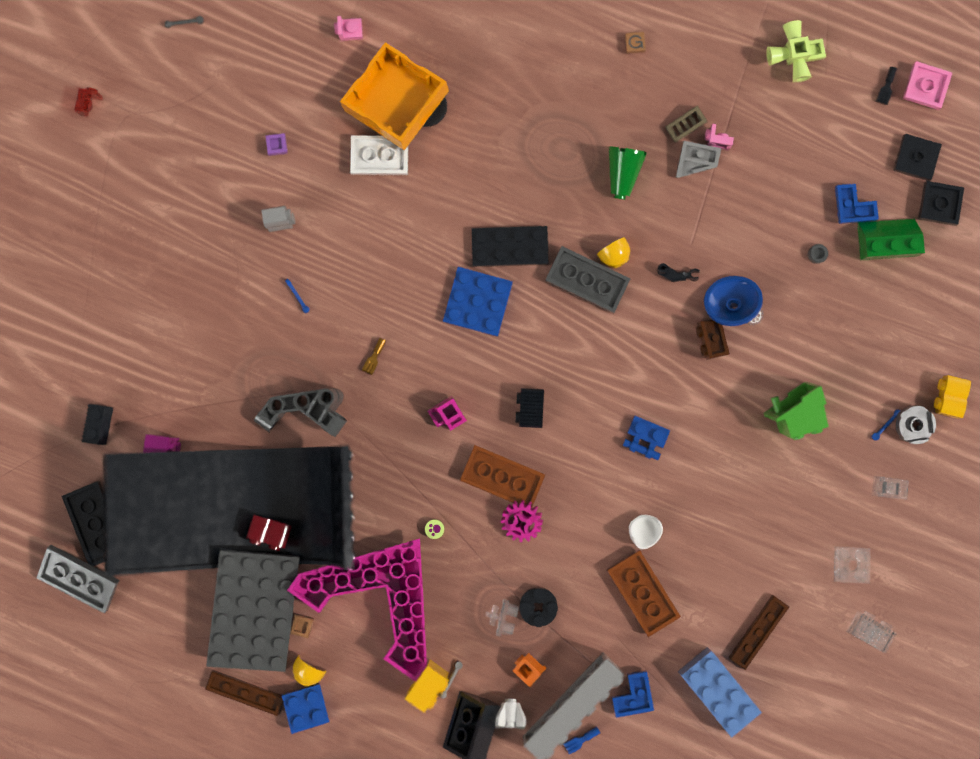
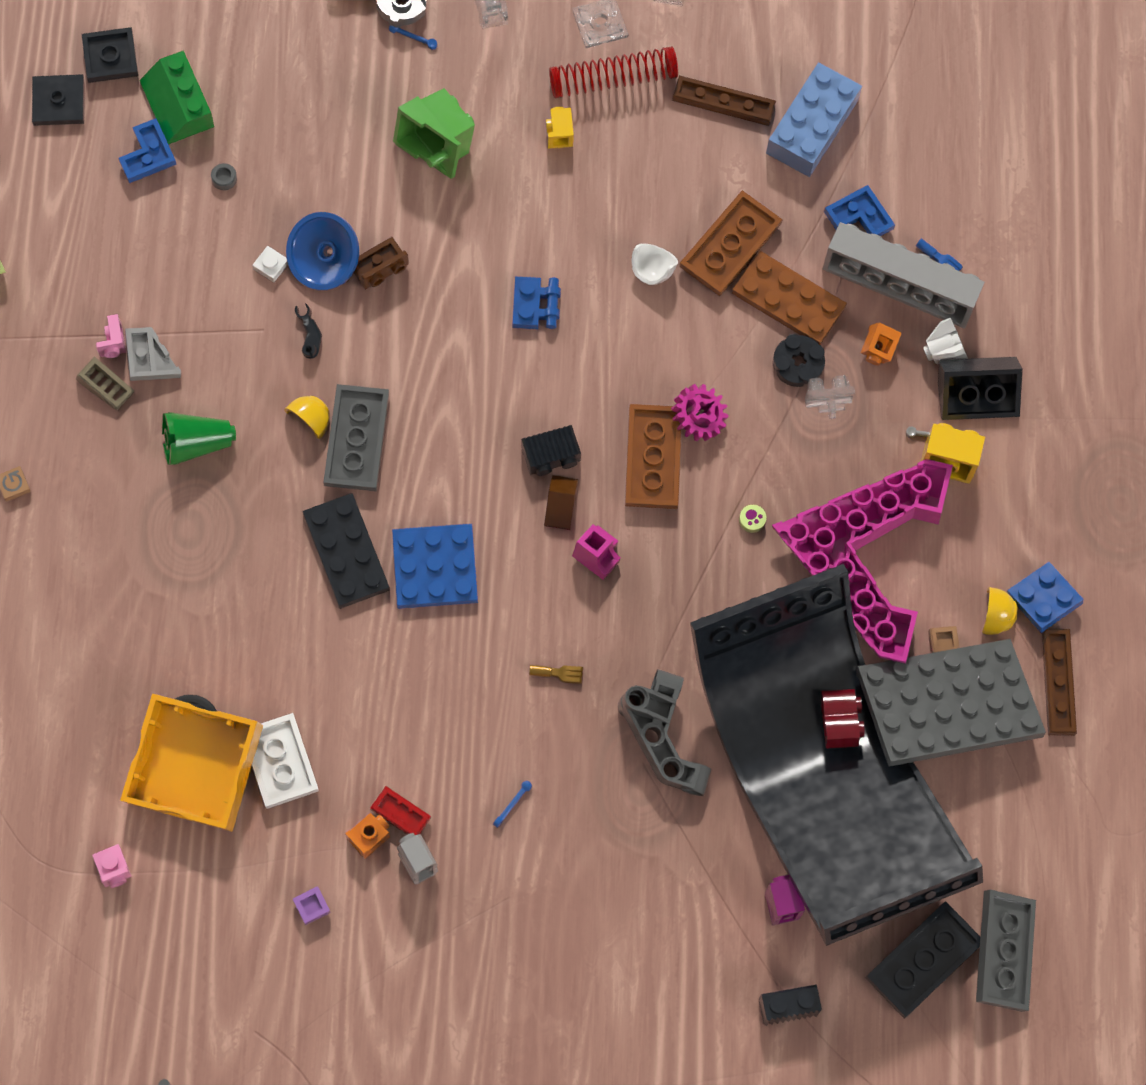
camera: 115 degrees left, 15 degrees down
none -> white plate [252,246,288,282]
none -> orange brick [345,813,390,859]
none -> red plate [370,786,431,835]
none -> reddish brown slope [544,475,578,530]
none -> yellow brick [546,107,574,149]
none -> red piece [549,46,678,99]
none -> dark orange plate [732,251,847,345]

